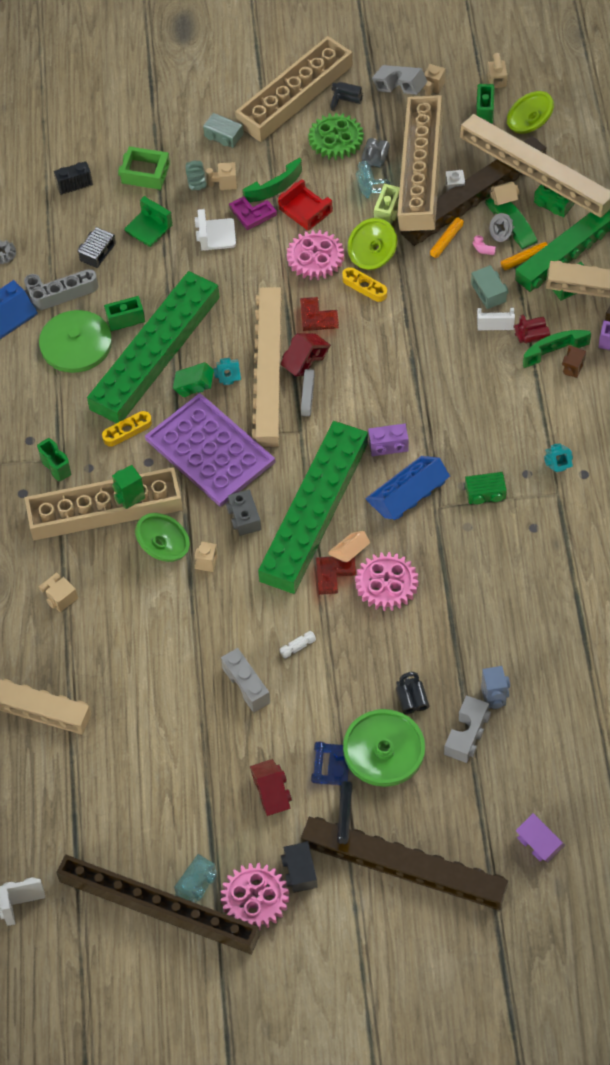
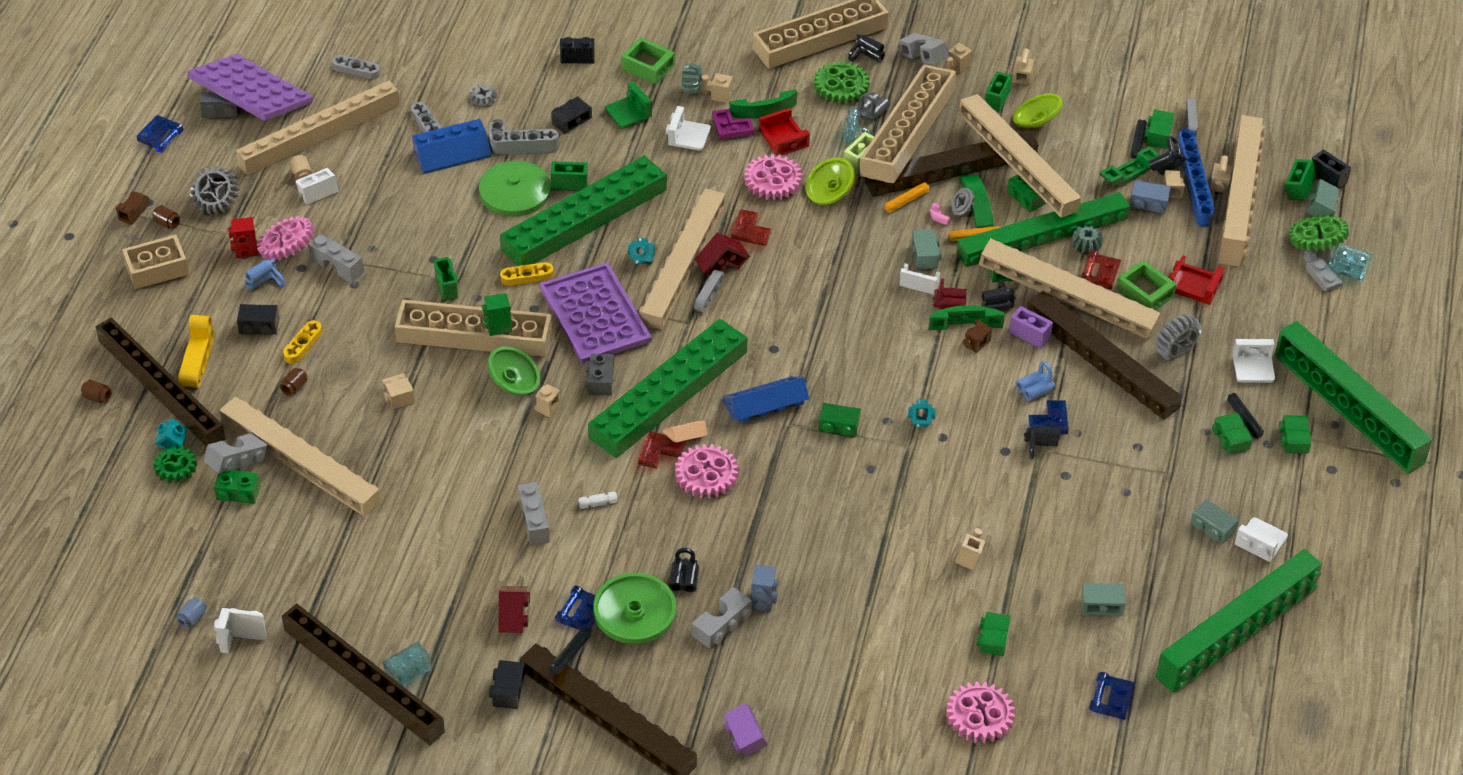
camera: 15 degrees right, 10 degrees down
green brick [173,362,214,397] -> none
sand green brick [203,113,244,148] -> none
bright pink gear [221,863,289,930] -> none
yellow beam [342,267,387,302] -> none
medium lavender brick [368,424,409,456] -> none
white bracket [445,170,465,192] -> none
tan brick [490,182,520,205] -> none
none -> black piece [981,281,1016,312]

